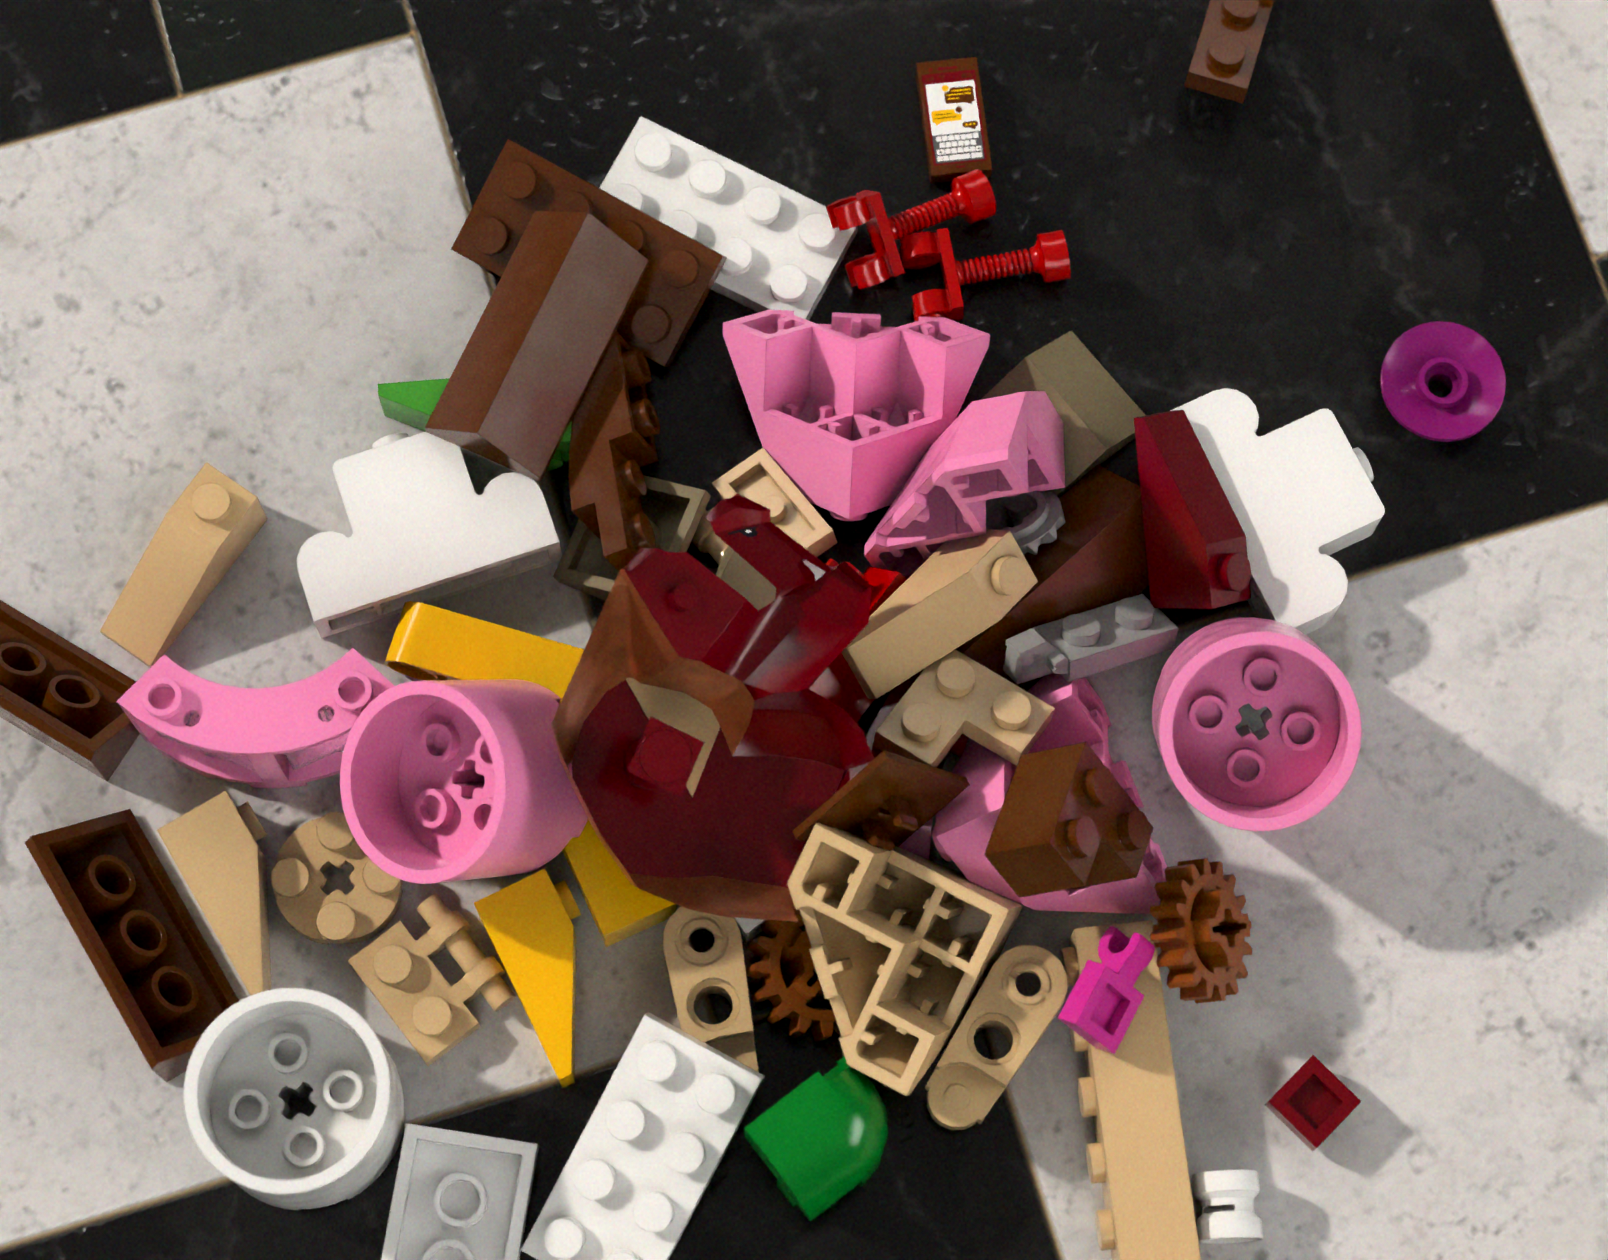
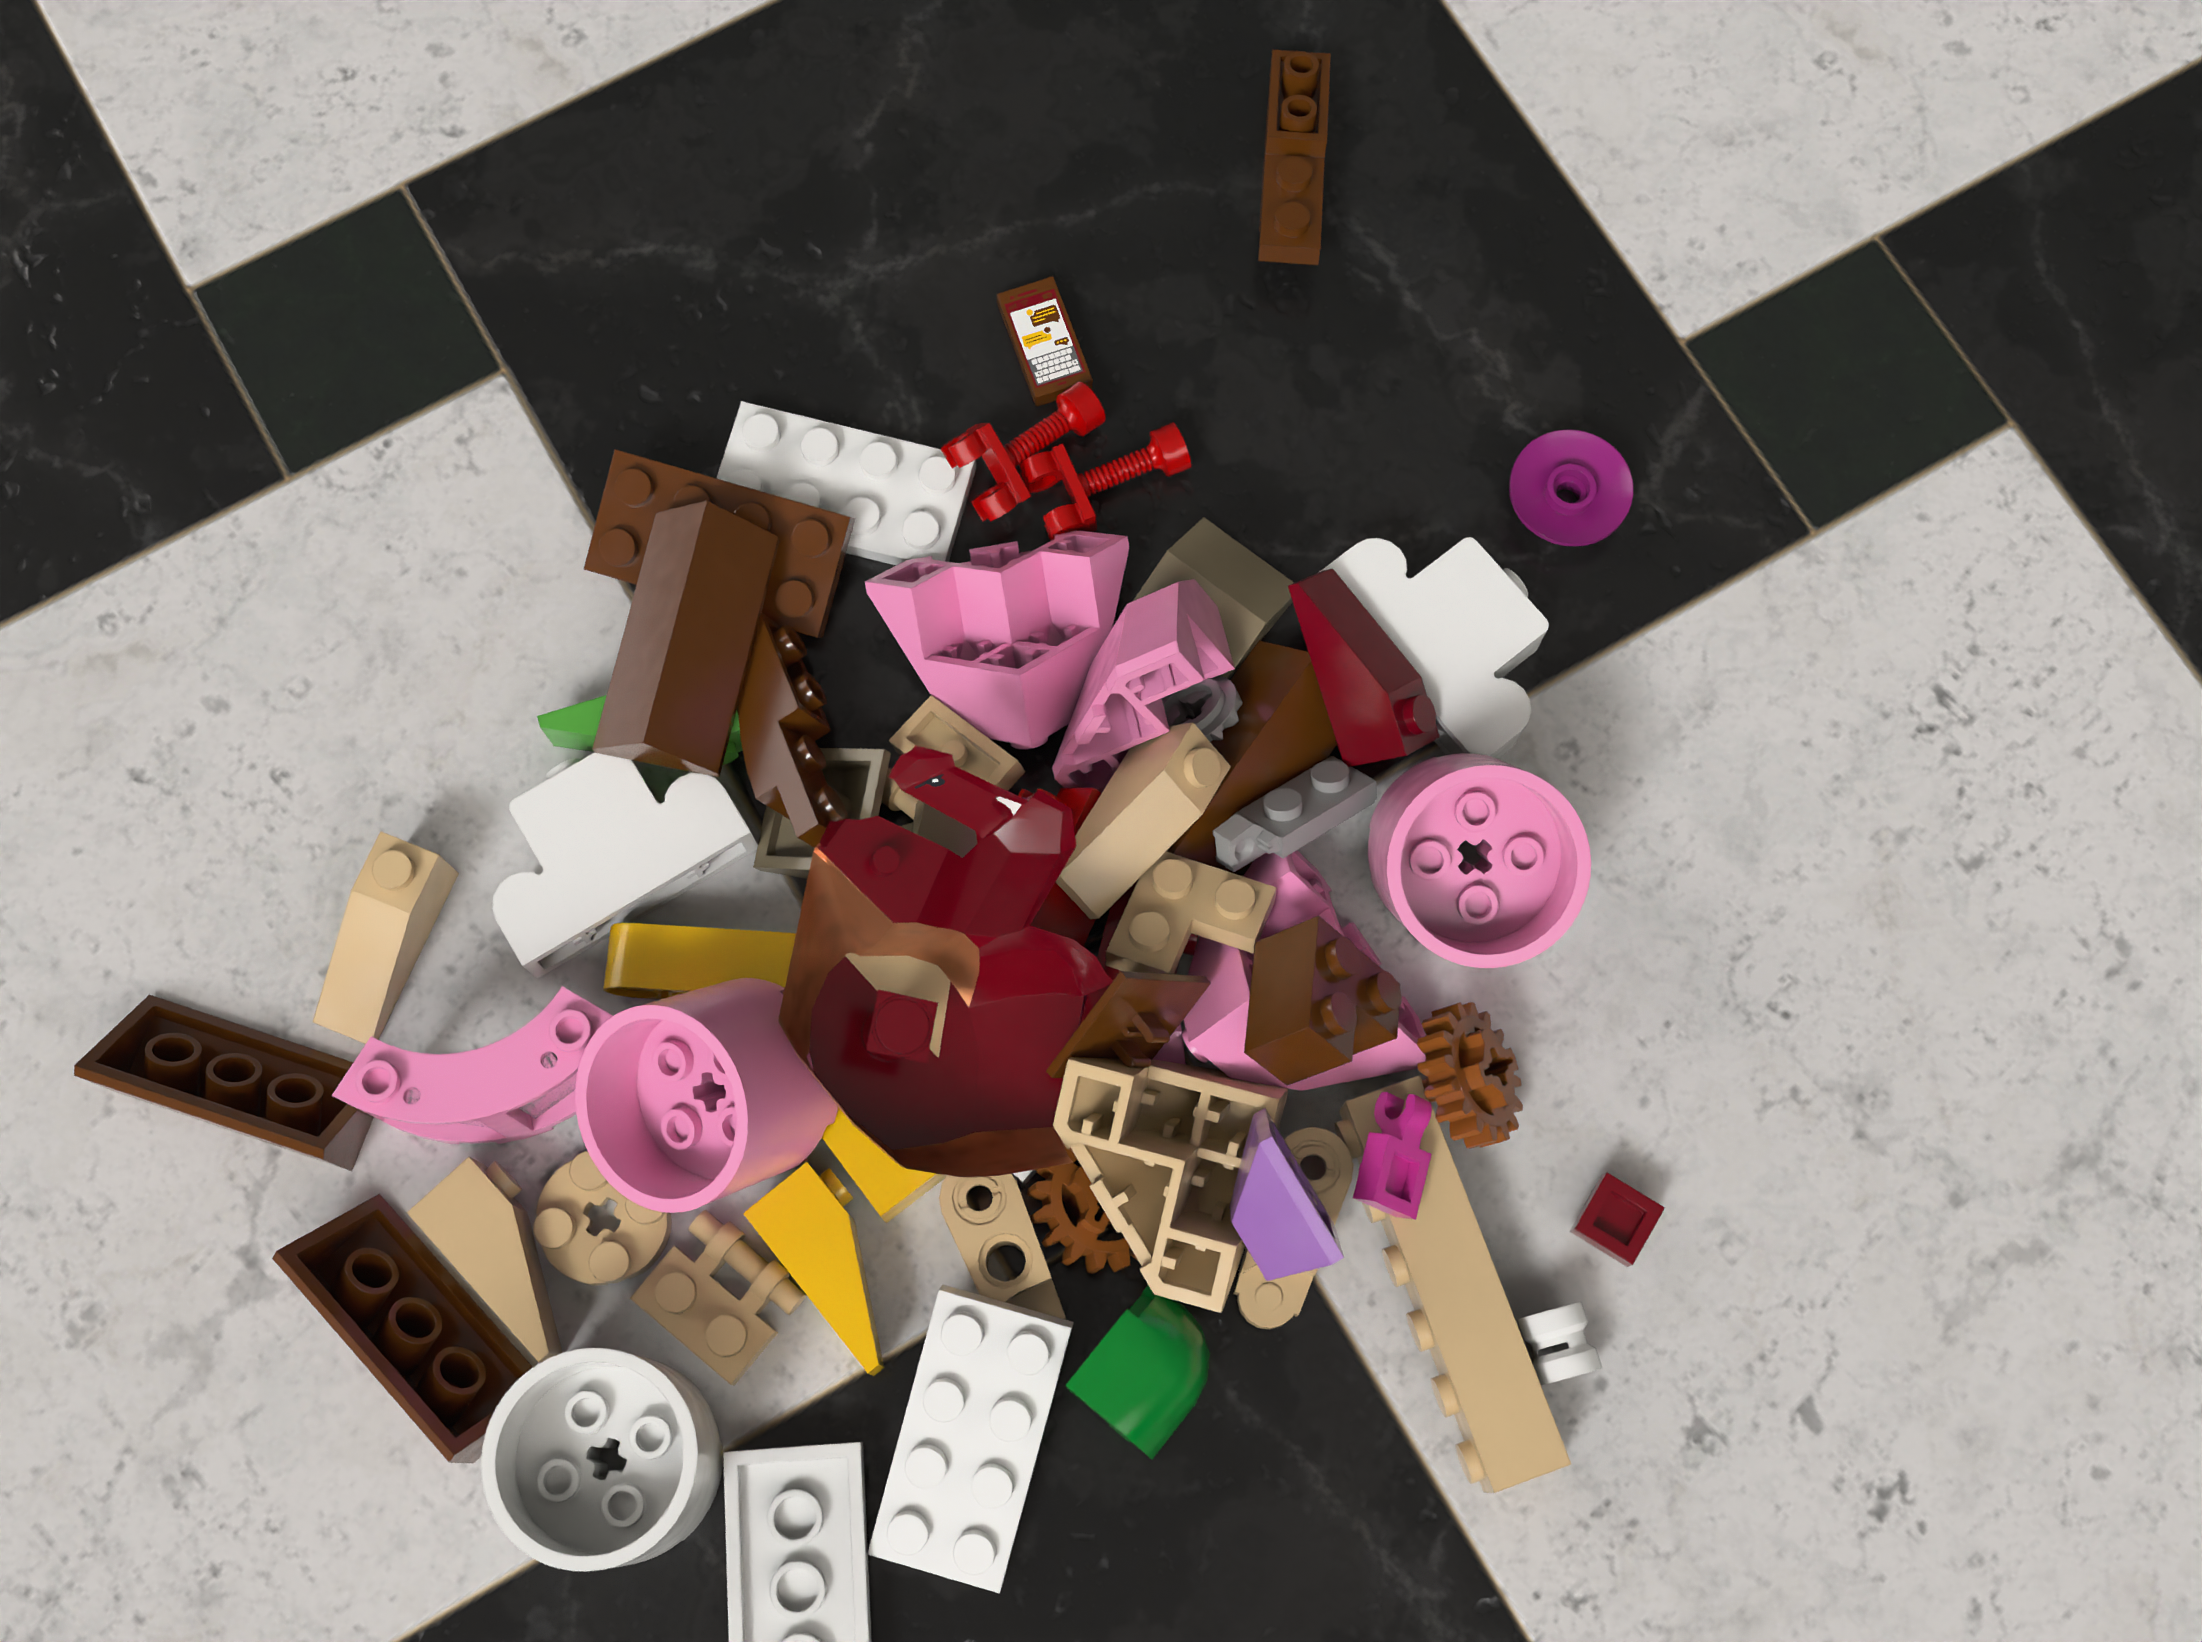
camera: 10 degrees left, 0 degrees up
none -> medium lavender slope [1229,1108,1344,1281]

